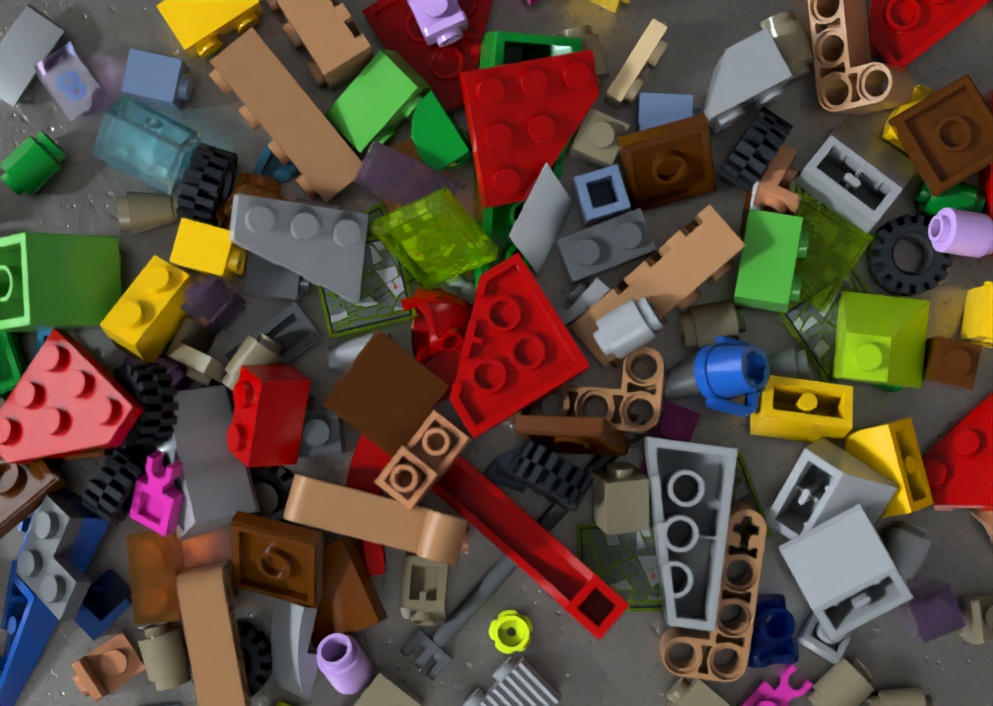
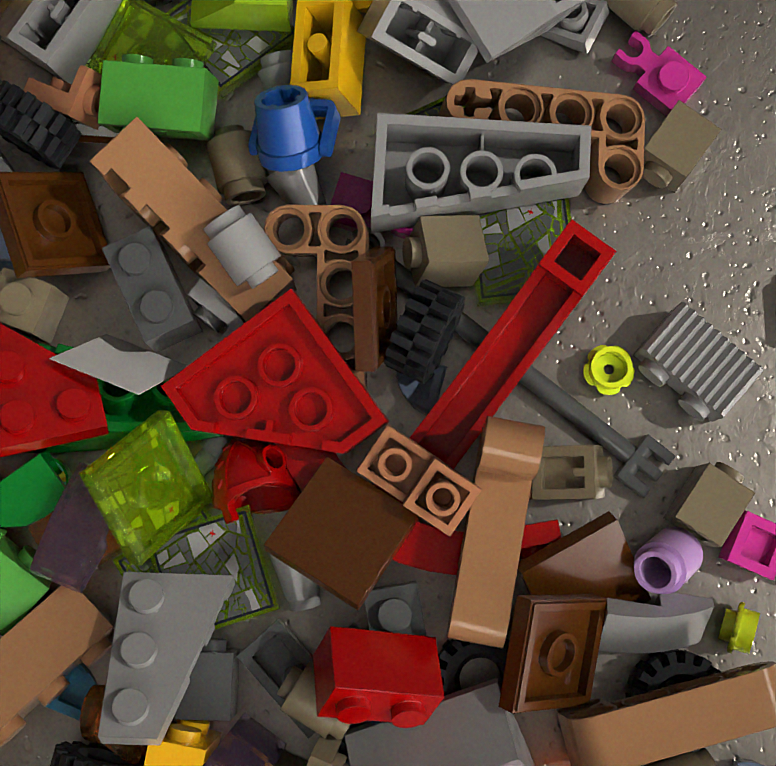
camera: 90 degrees left, 5 degrees down
sand blue brick [572,164,631,226] -> none
clear blue plate [748,594,799,668] -> none

